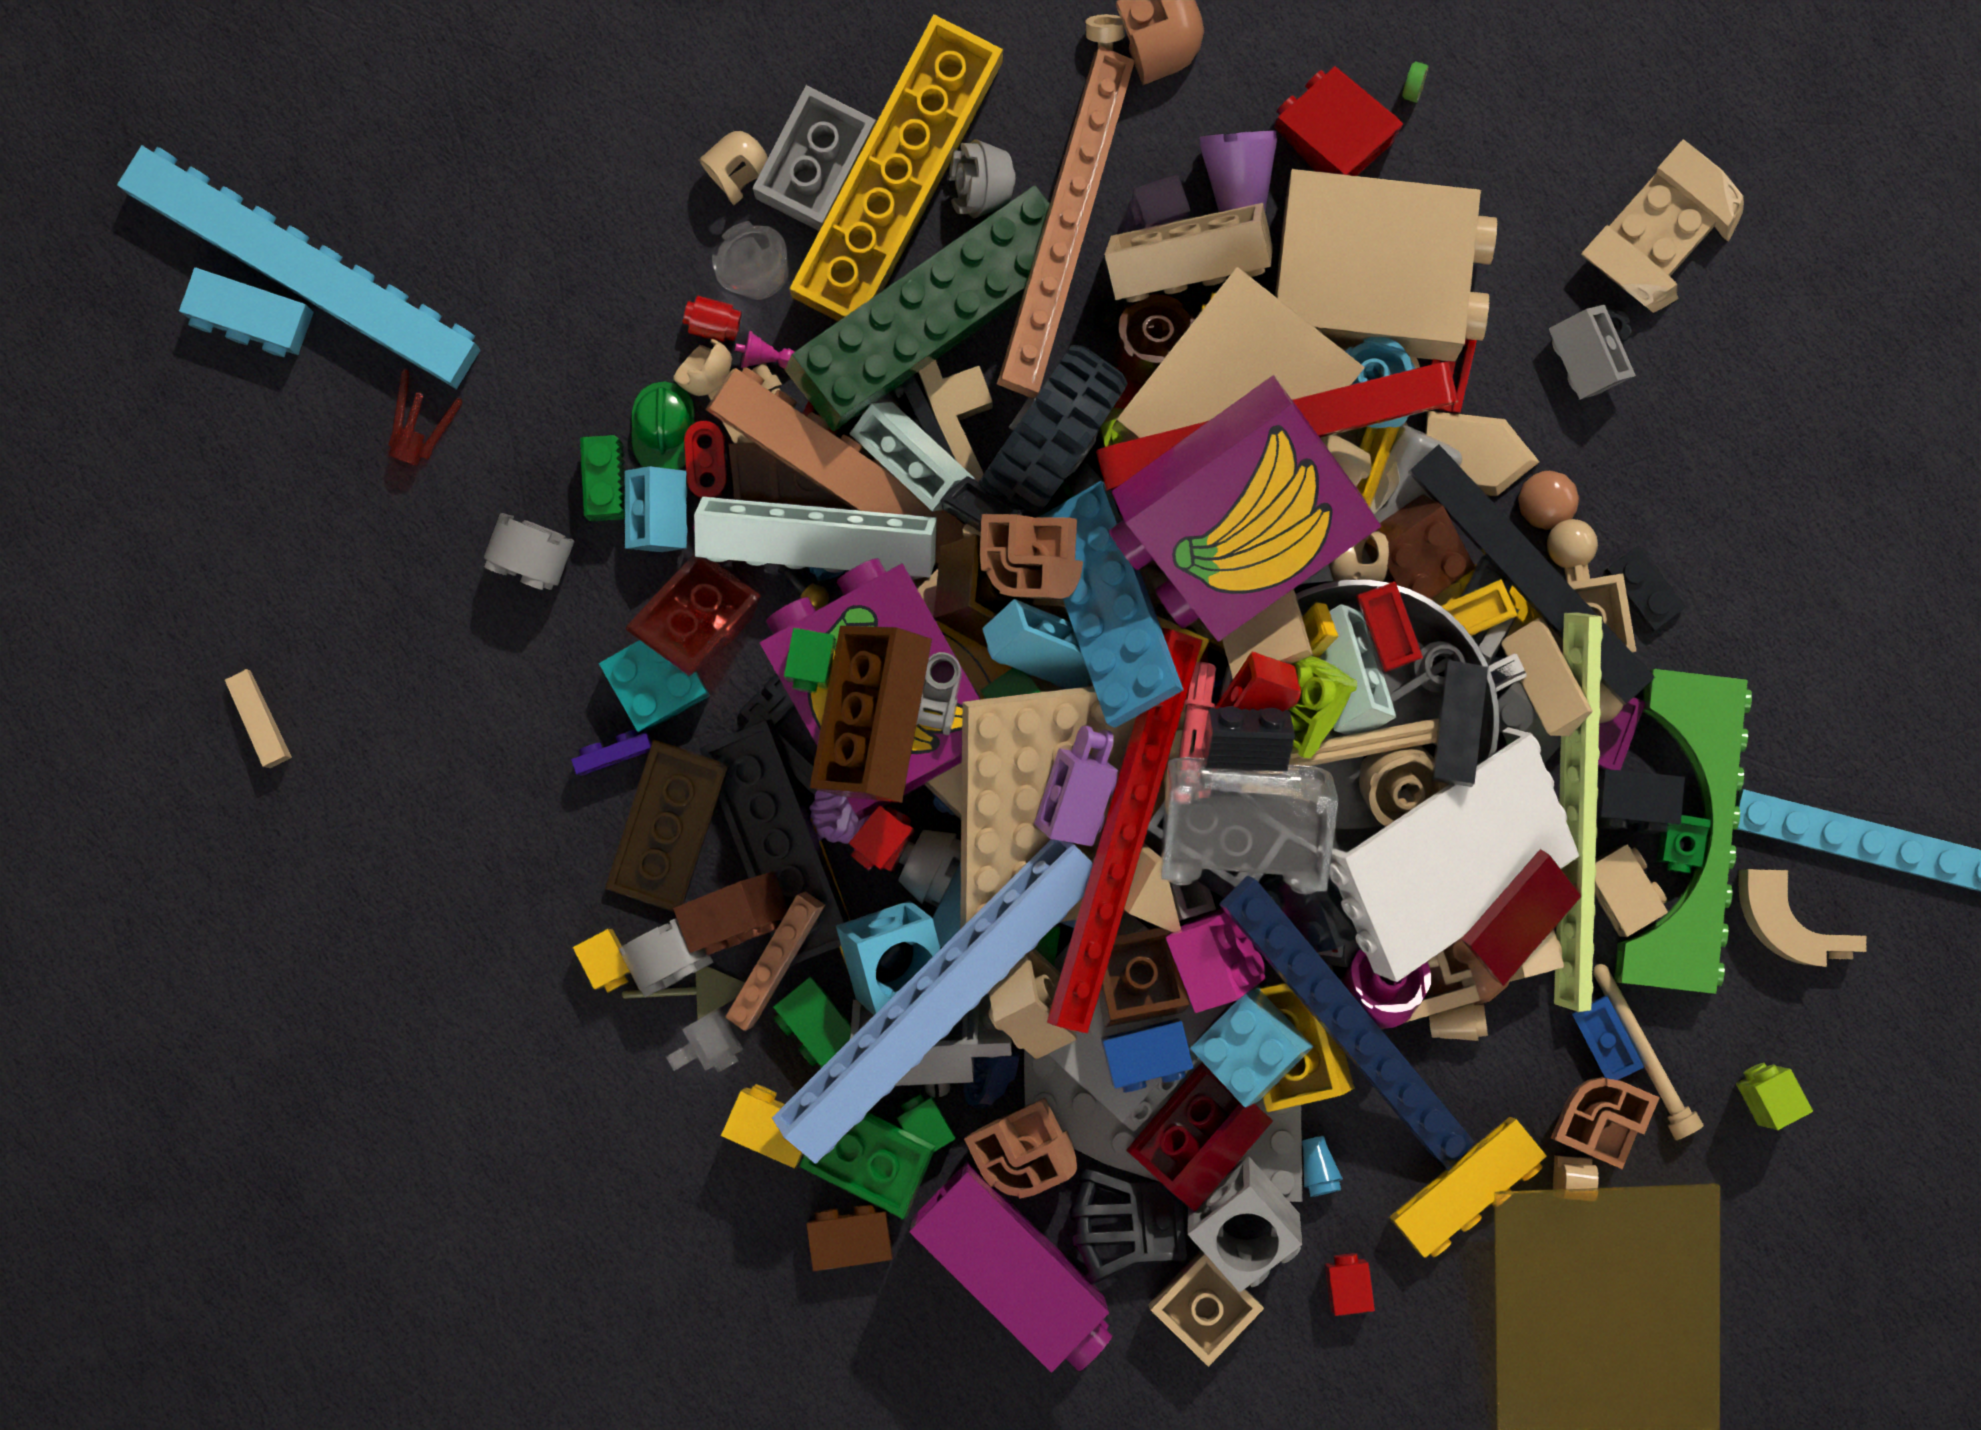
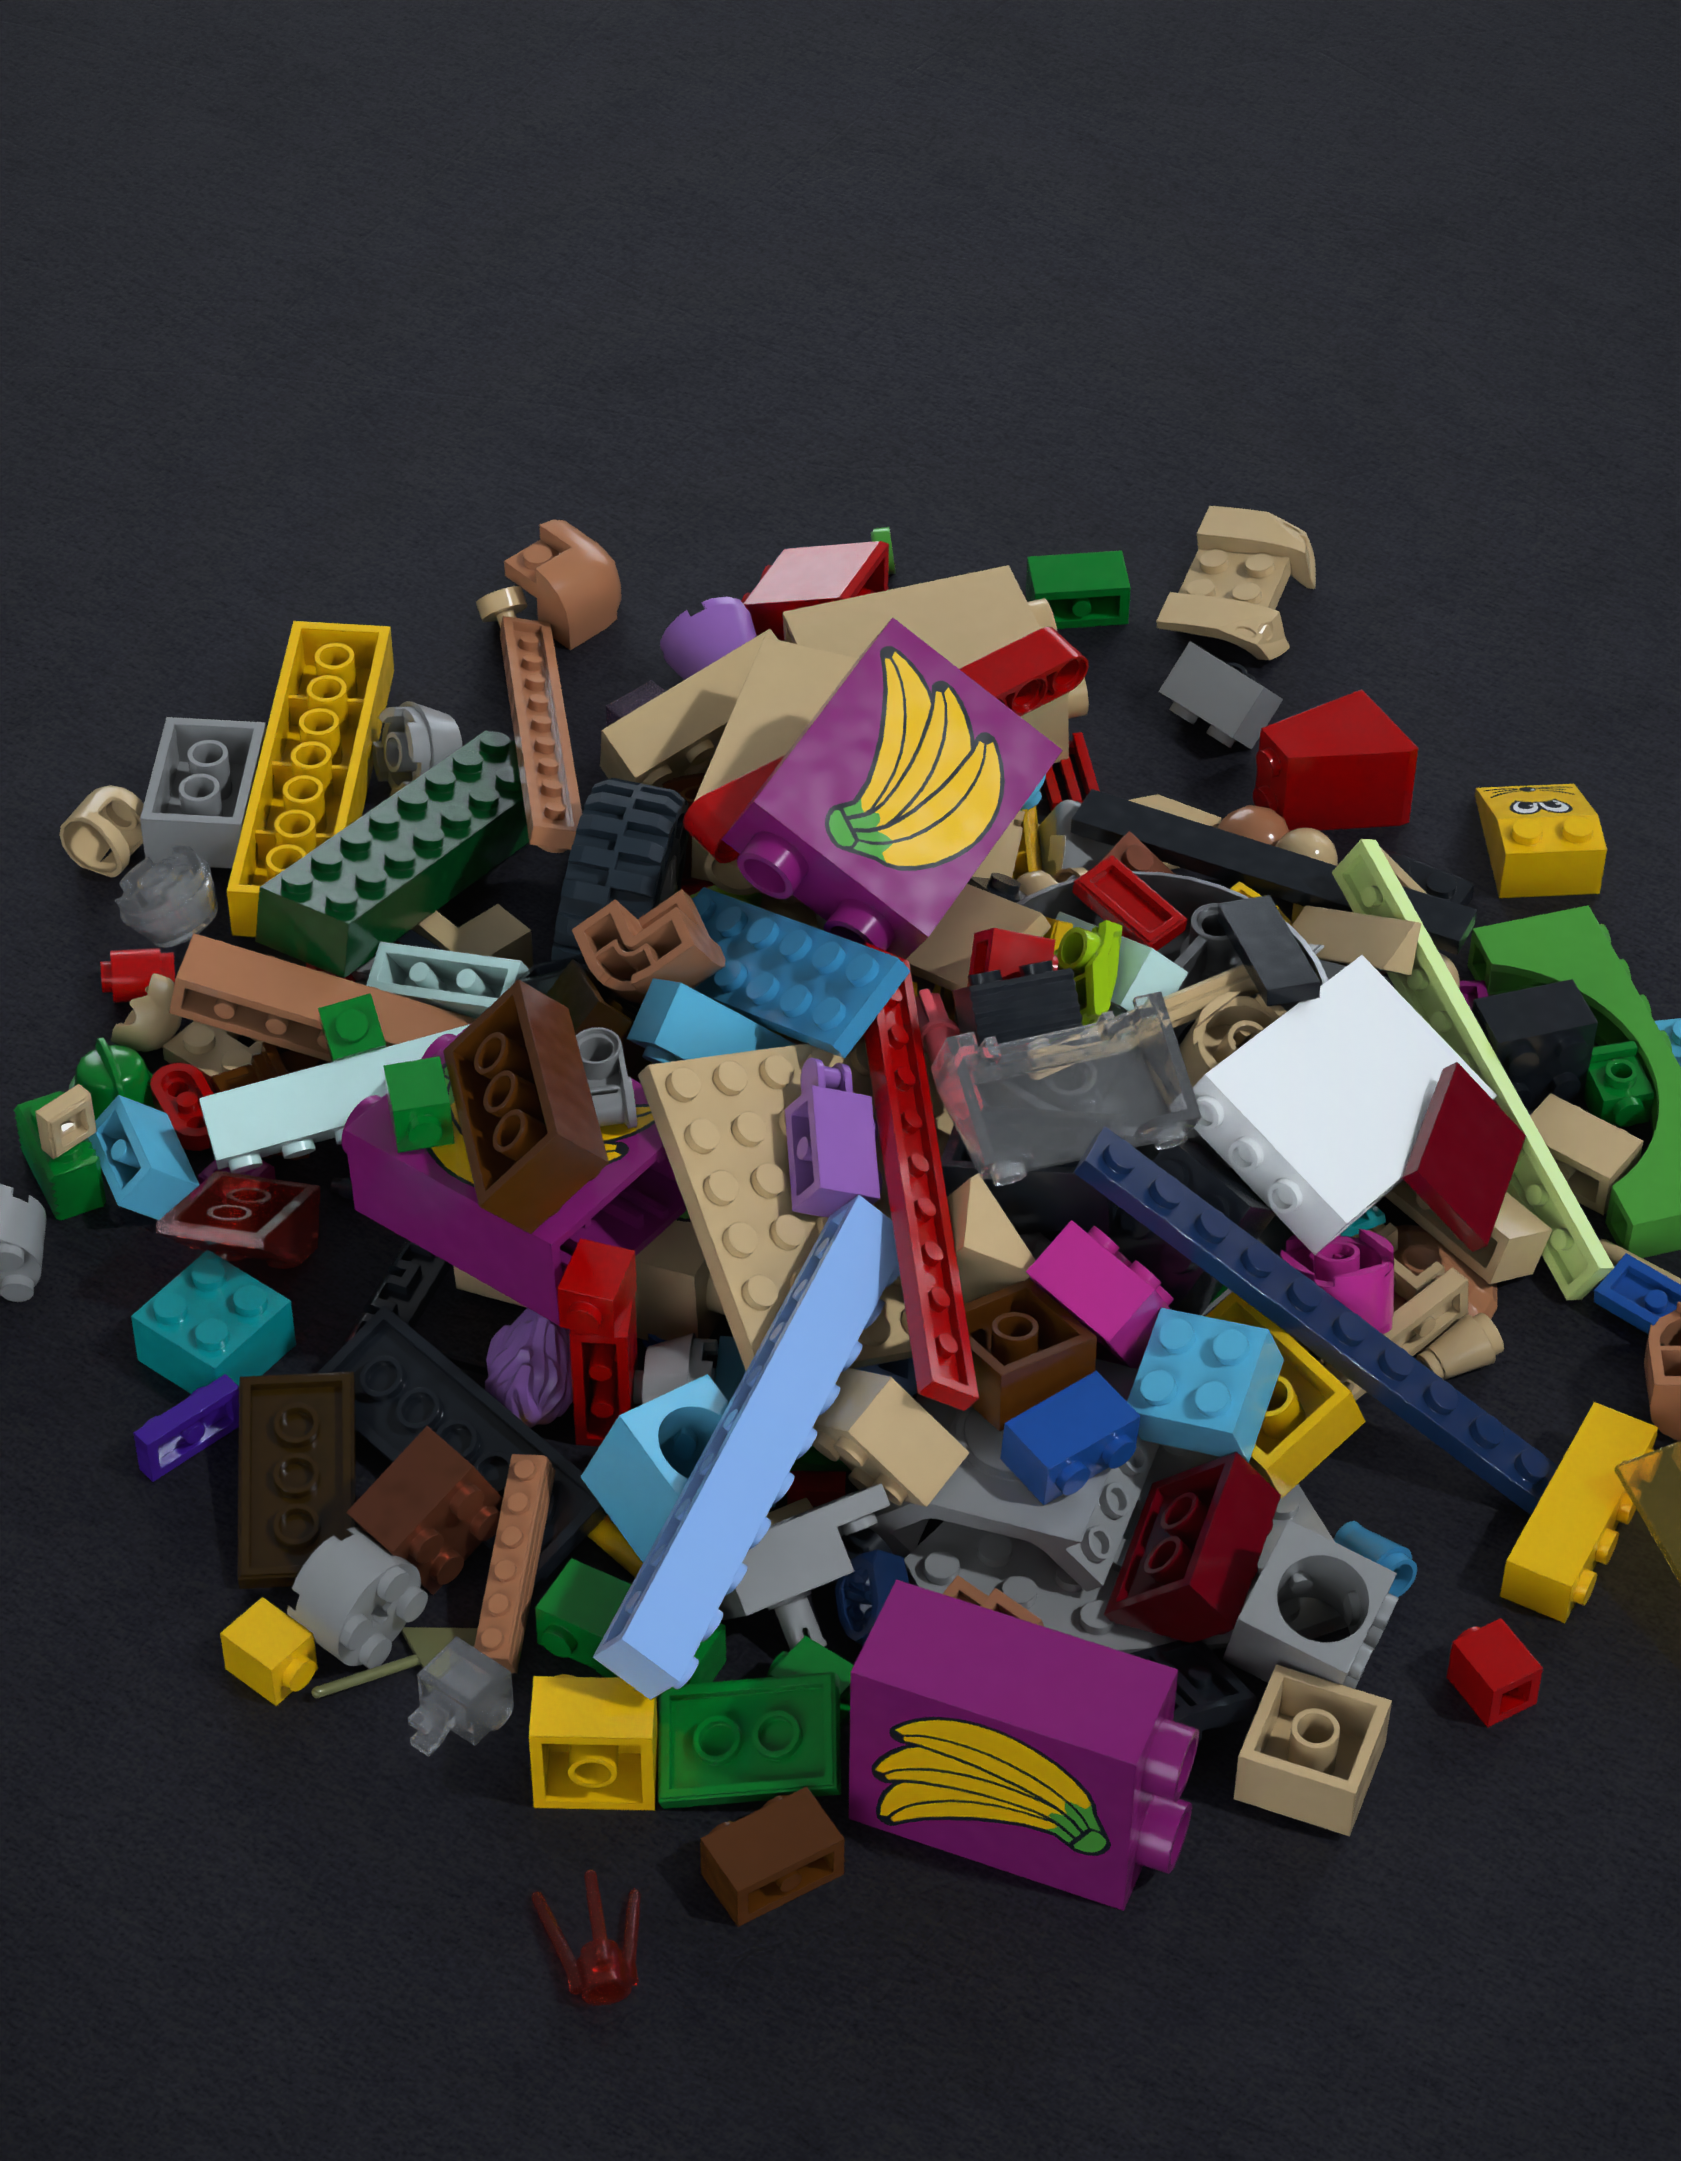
camera: 20 degrees left, 40 degrees down
none -> tan tile [35,1084,97,1159]
none -> green brick [318,993,386,1062]
none -> clear red plant [531,1869,641,2005]
none -> green brick [1026,550,1131,629]
none -> red slope [1253,689,1418,832]
none -> yellow slope [1475,784,1607,898]

